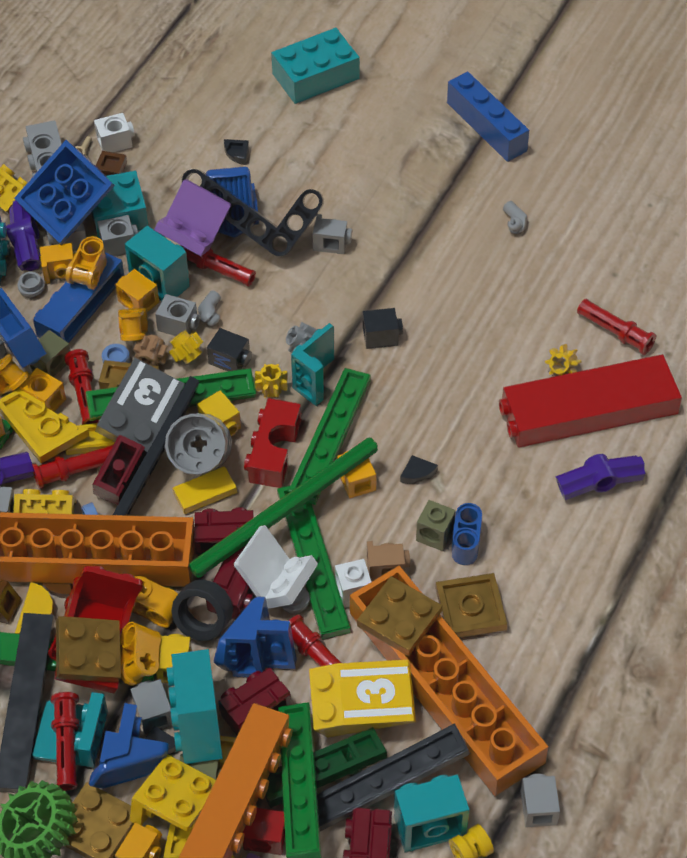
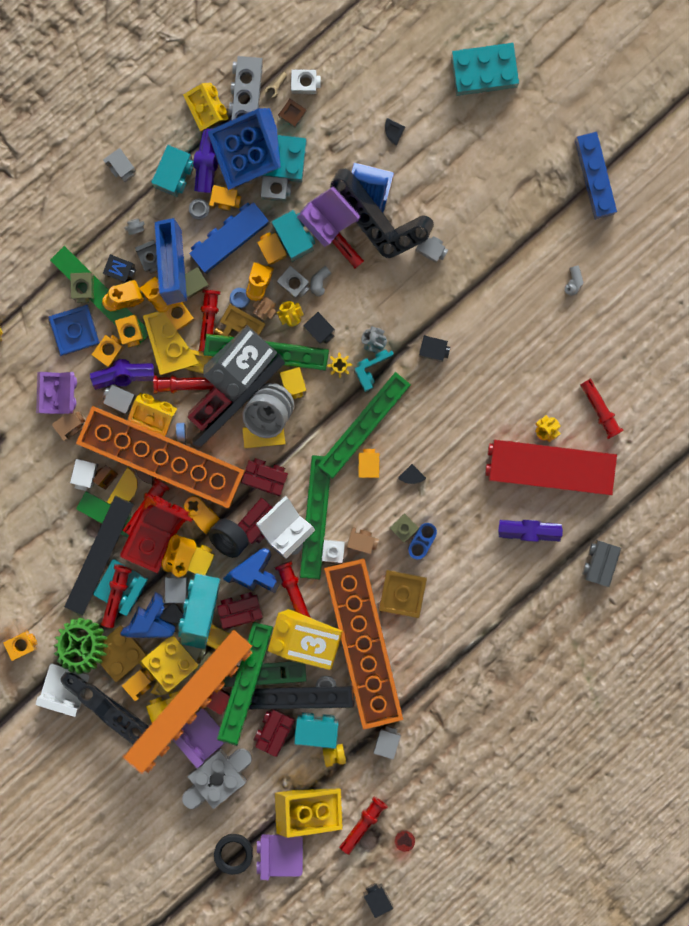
camera: 20 degrees right, 35 degrees up
pearl gold plate [56,616,121,683] -> none
light orange piece [66,236,107,290] -> none
green axle [189,437,378,578] -> none
red arch [244,398,301,488] -> none
pearl gold plate [357,576,443,656] -> none

